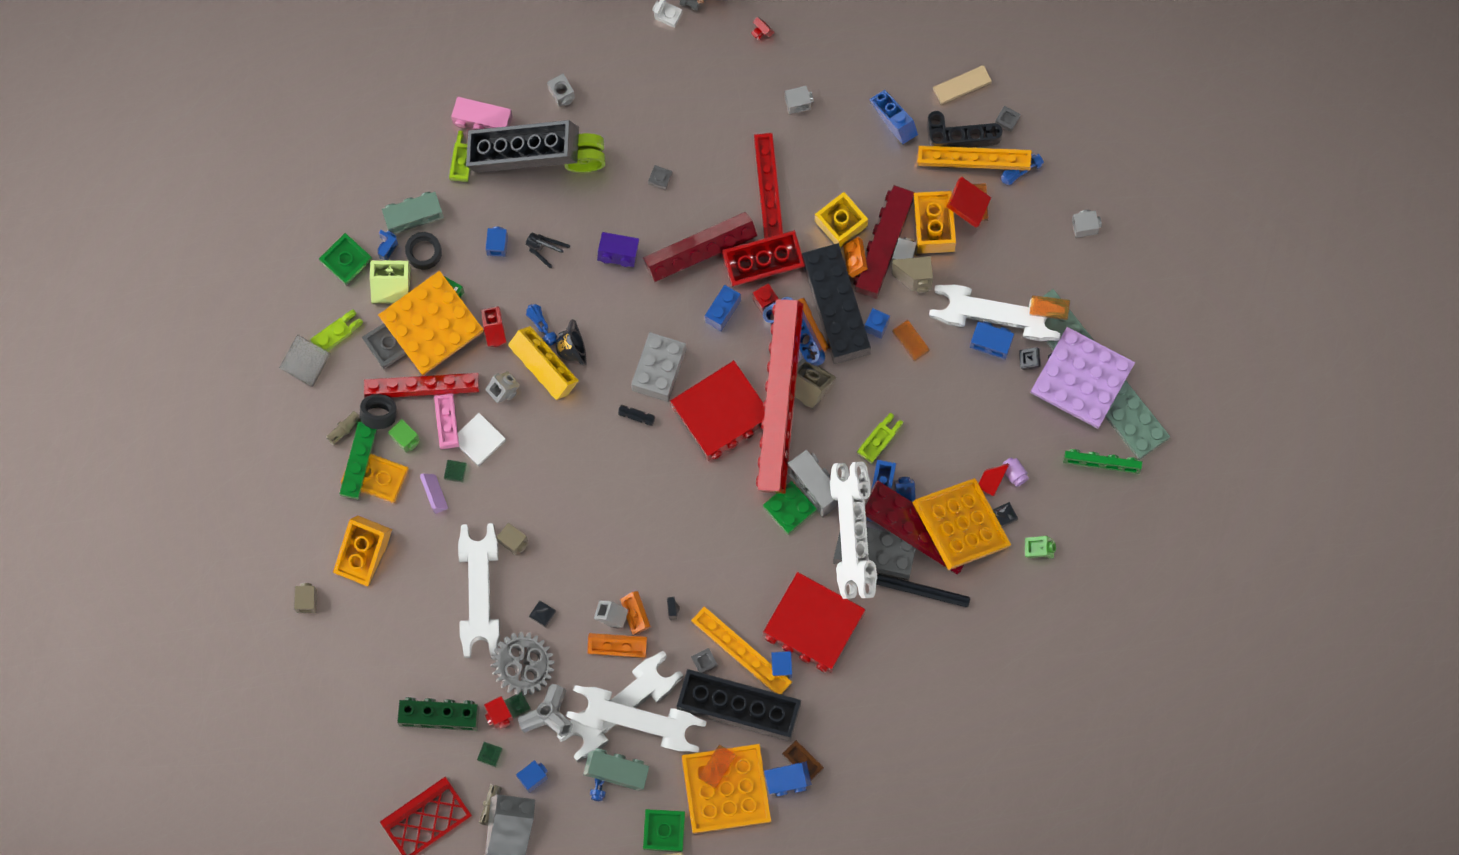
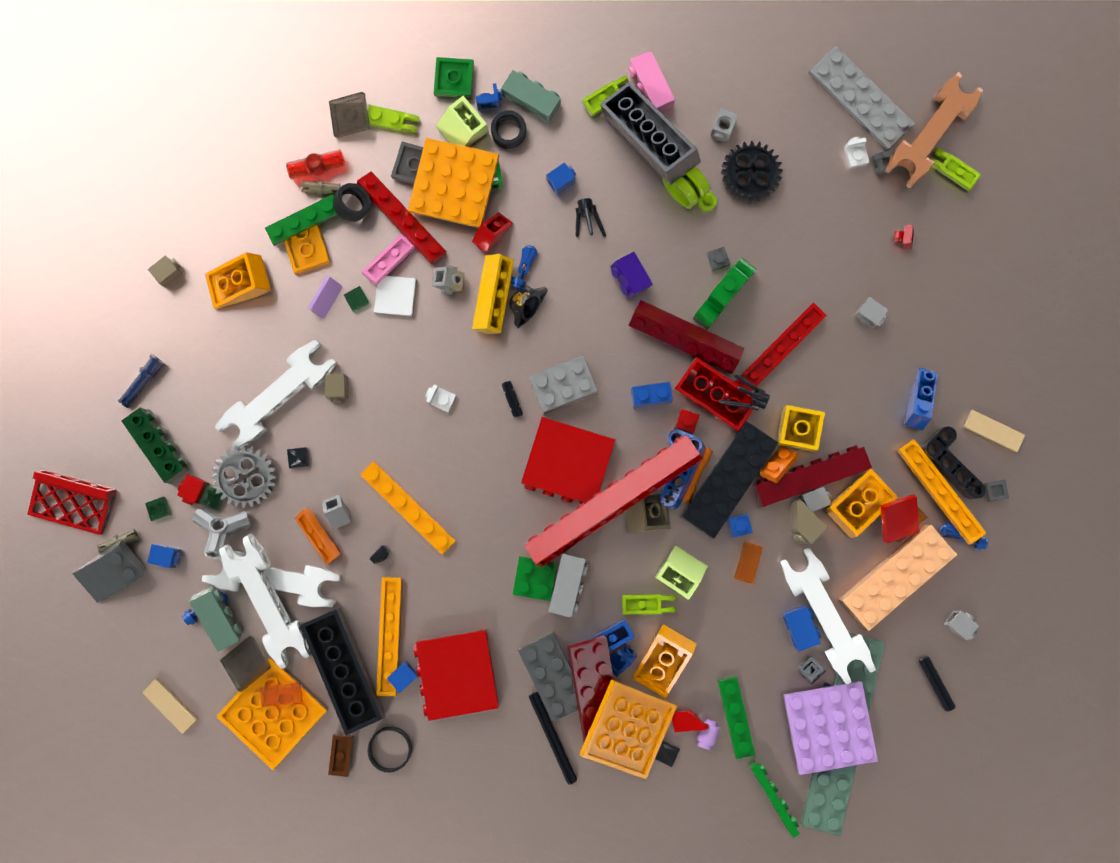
camera: 50 degrees right, 10 degrees up
bright green brick [388,419,420,452] -> none
orange plate [620,591,651,635] -> none
green plate [643,809,685,852] -> none
flat silver plate [691,648,718,673] -> none
blue brick [764,761,812,797] -> none
white piece [830,462,877,599] -> none
bright green bracket [1025,536,1056,559] -> none
clear orange tile [1029,295,1070,320] -> none
none -> dark blue pin [118,354,165,408]
none -> clear smoke tile [220,636,271,692]
none -> clear red piece [286,149,345,180]
none -> light orange plate [360,461,456,555]
none -> black tyre [367,727,412,773]
none -> white bracket [425,385,457,413]
none -> light orange slope [632,624,697,698]
none -> yellowish green slope [654,545,708,600]
none -> green brick [693,257,756,330]
none -> lime tile [698,192,717,212]
none -> green plate [717,676,755,759]
none -> black plant [719,374,770,411]
none -> black gear [721,141,783,203]
none -> light nougat brick [838,525,957,631]
none -> black axle [919,656,956,712]

